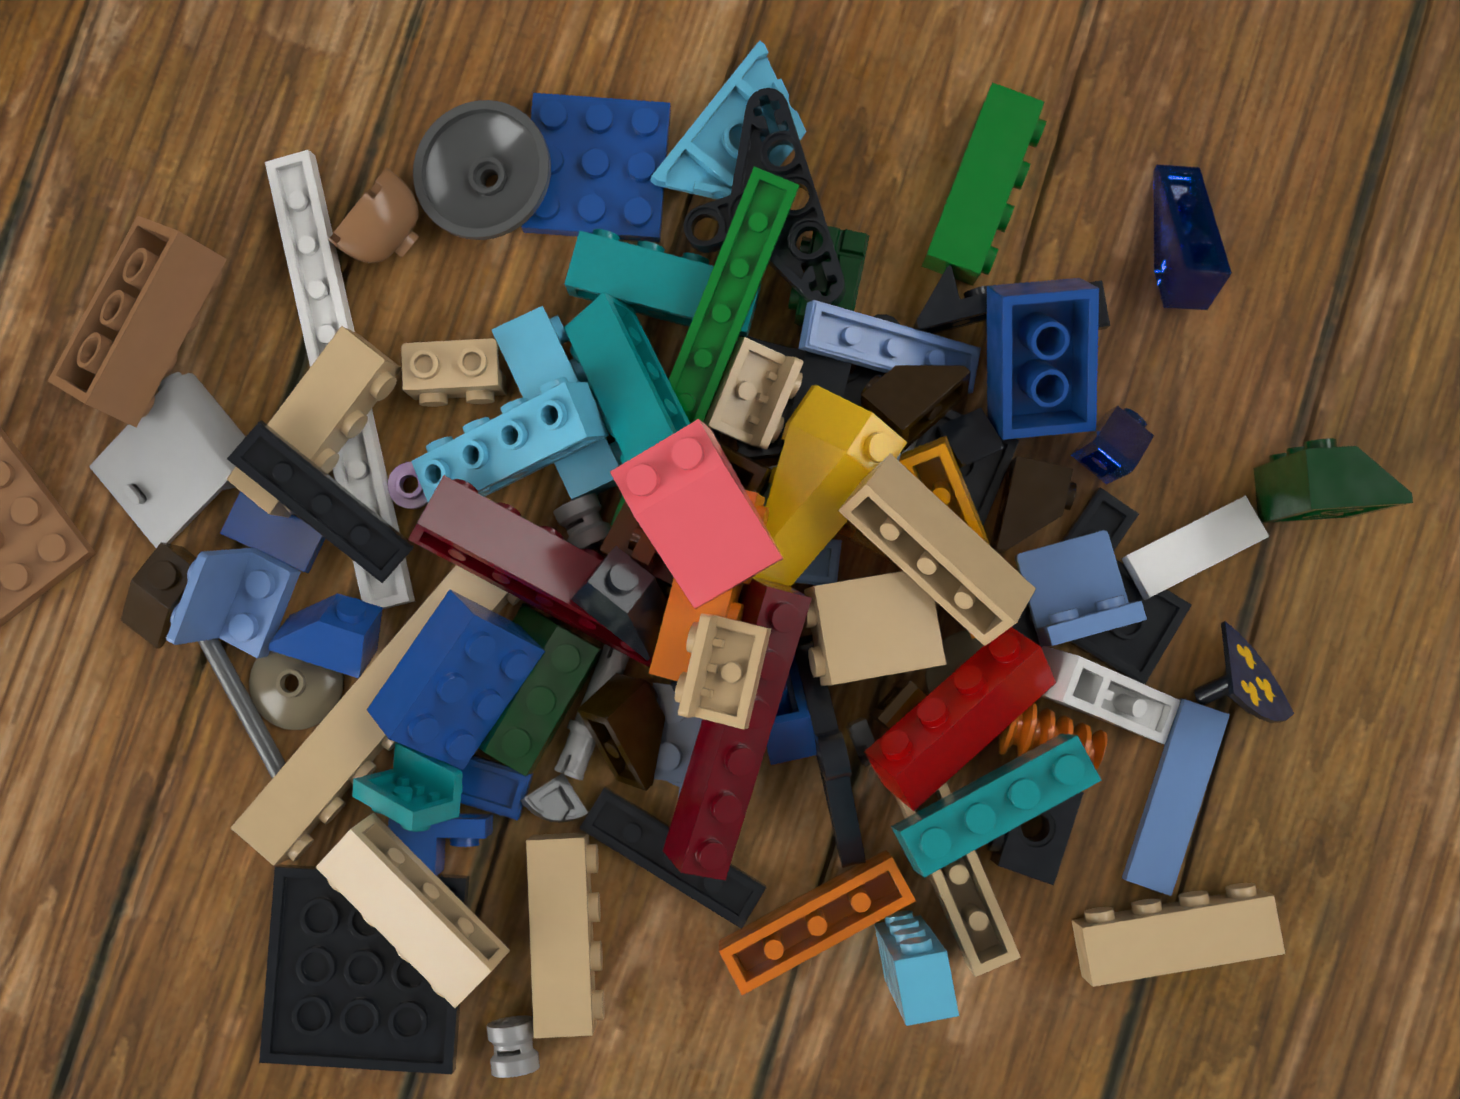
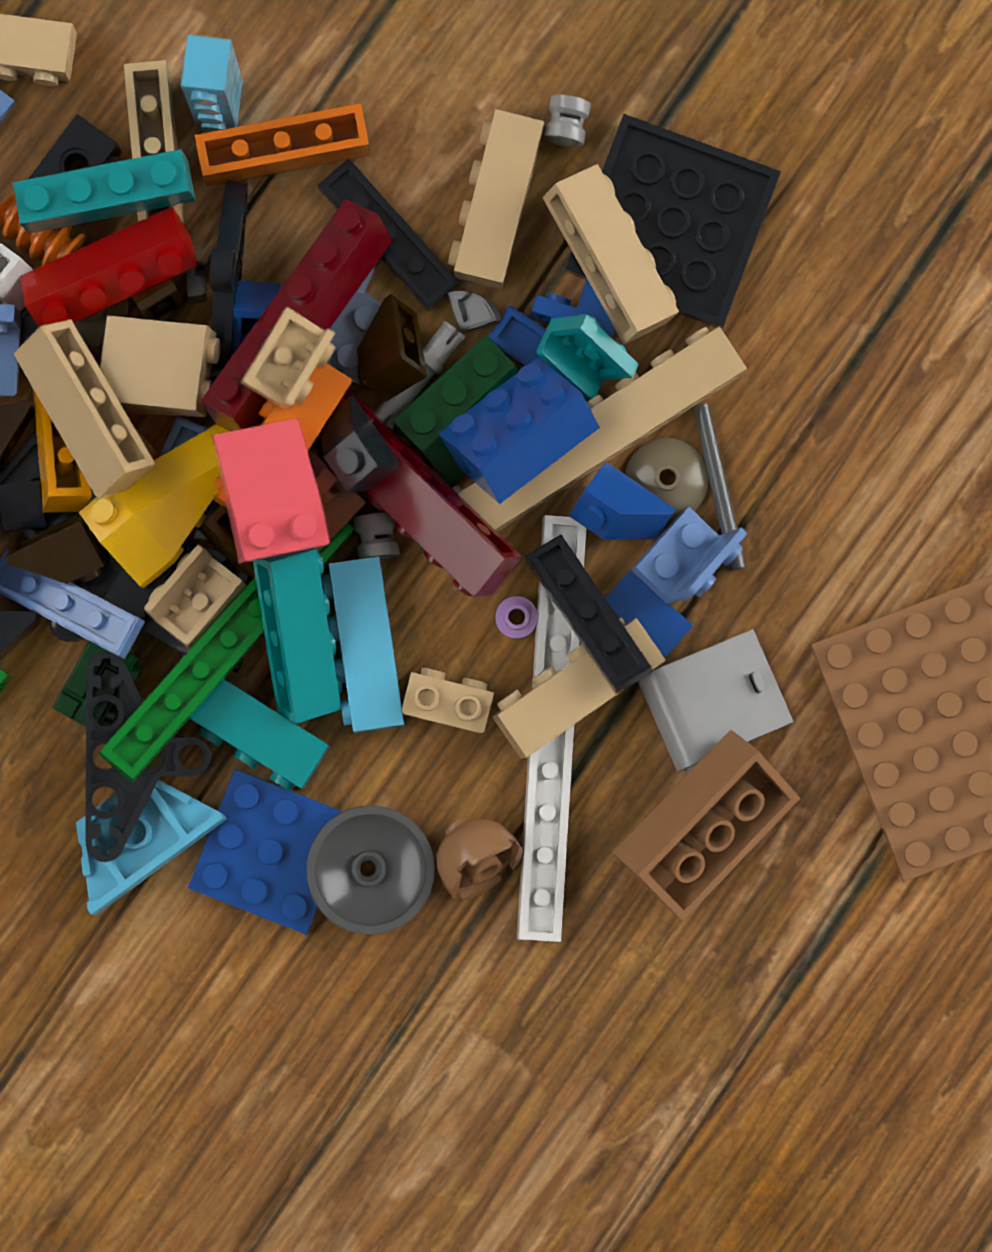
camera: 170 degrees left, 0 degrees up
dark brown slope [121,542,197,648] -> none
medium azure brick [411,377,609,502] -> none

